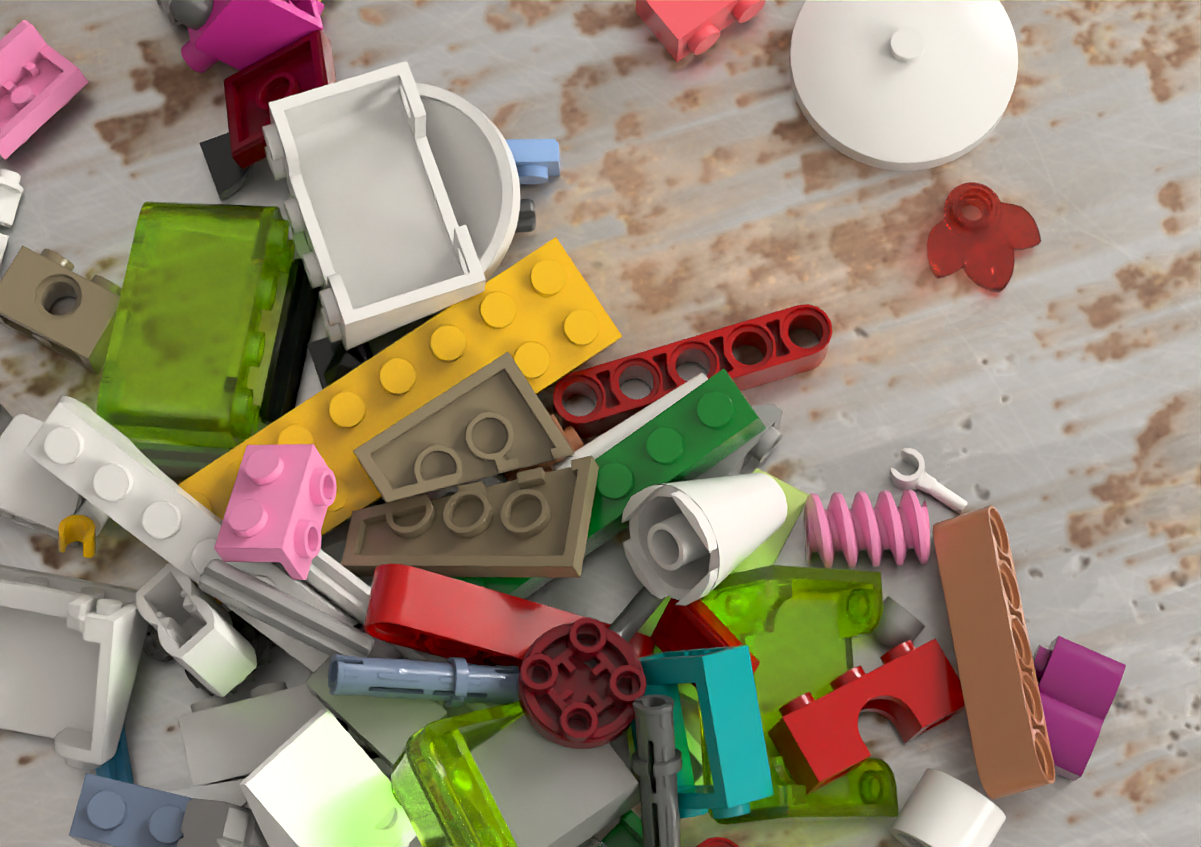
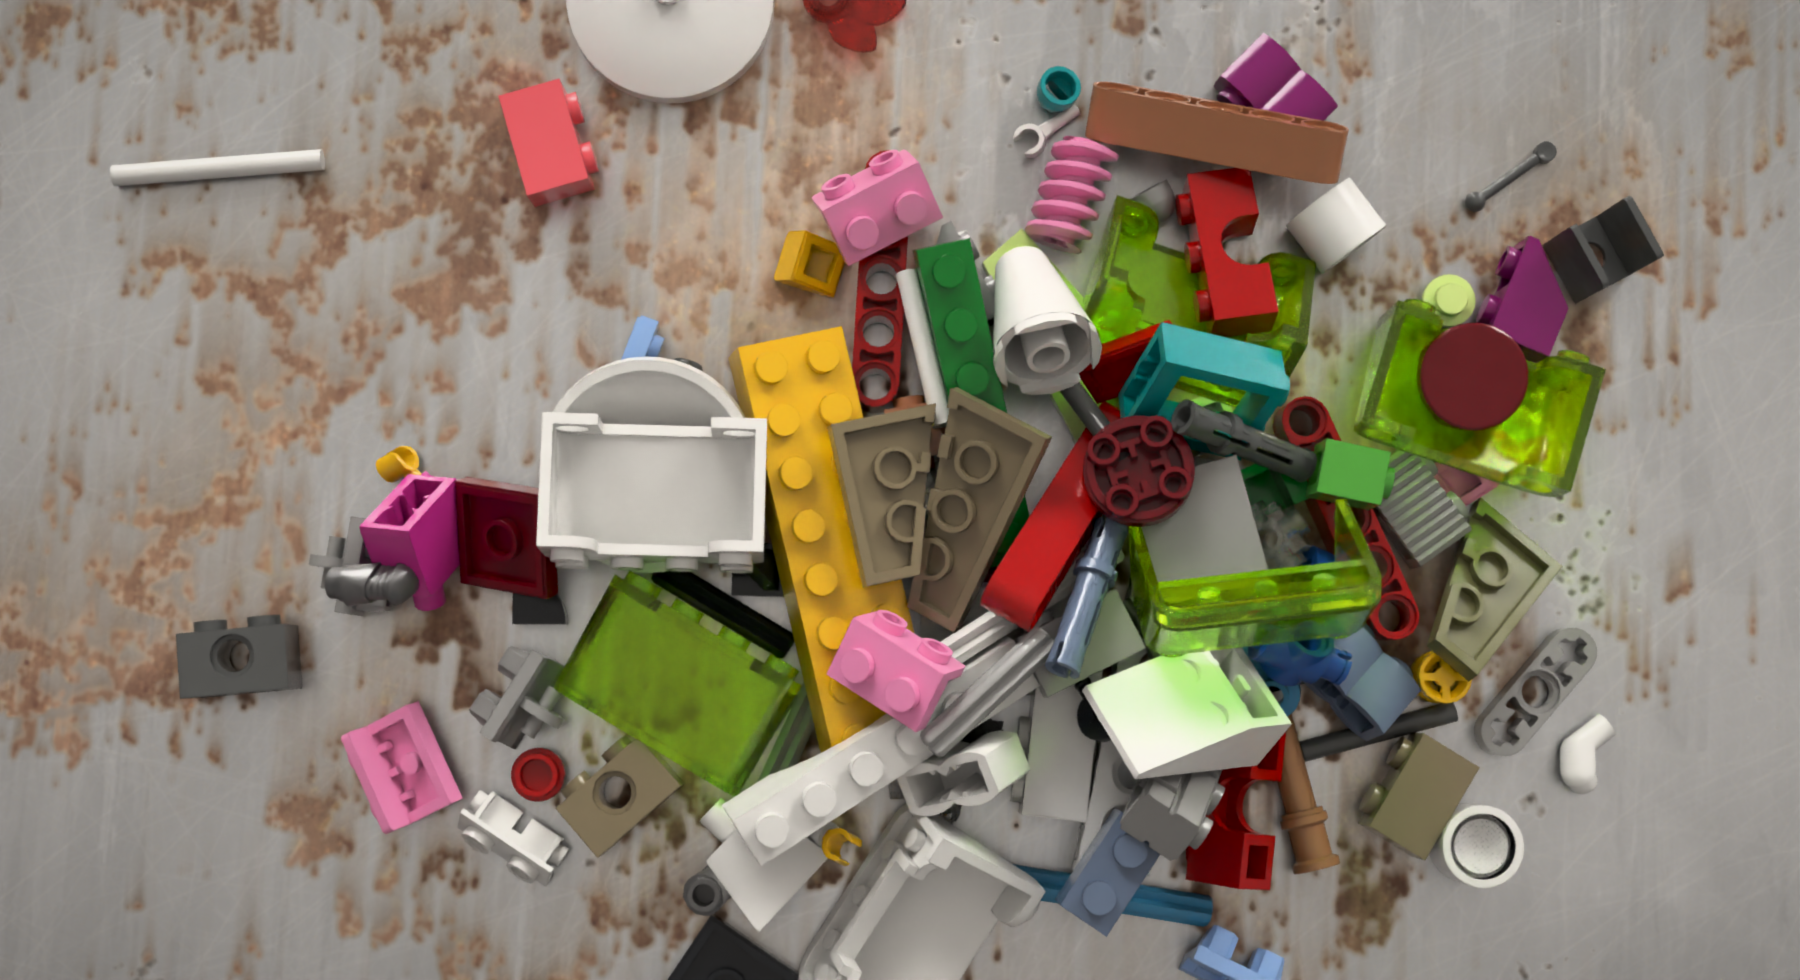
camera: 75 degrees left, 10 degrees up
none -> light grey hips [469,646,566,749]
none -> red plate [511,748,566,802]
none -> yellow slope [774,230,845,298]
none -> bright pink bracket [812,150,943,266]
none -> teal hinge [1037,66,1081,113]

